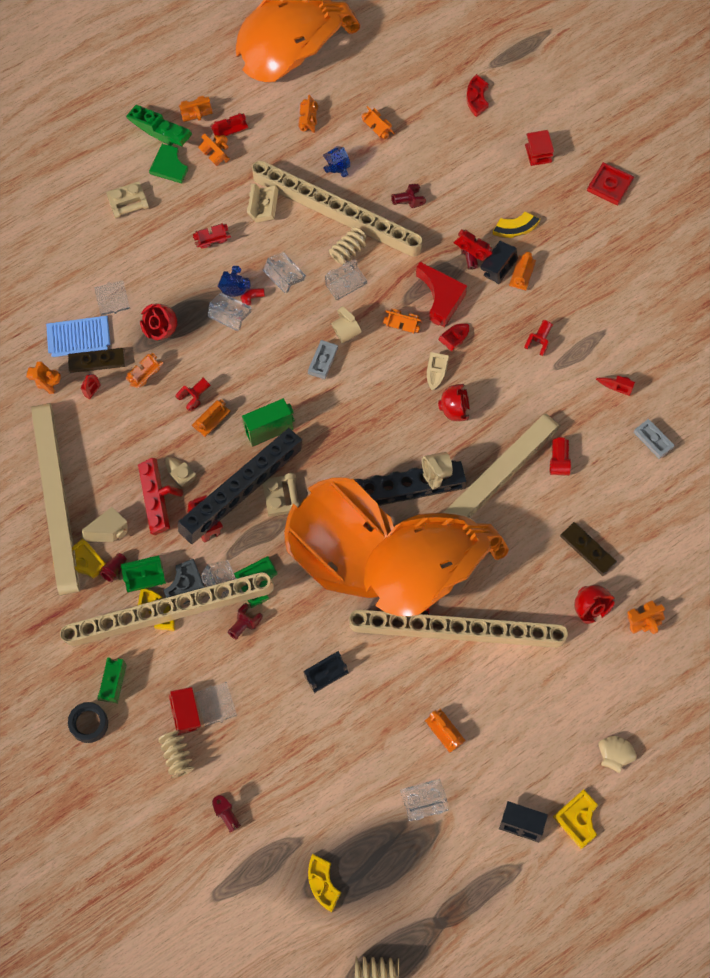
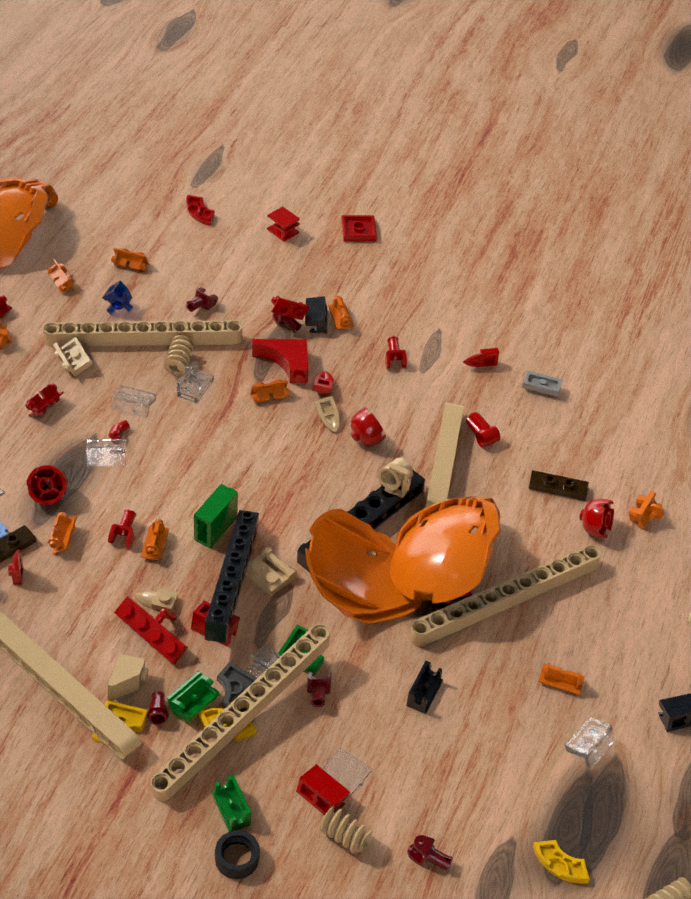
camera: 40 degrees left, 20 degrees down
clear blue piece [218,266,251,297] -> none
light grey plate [308,340,338,380] -> none
tan piece [331,306,362,343] -> none
yellow tile [492,212,540,238] -> none

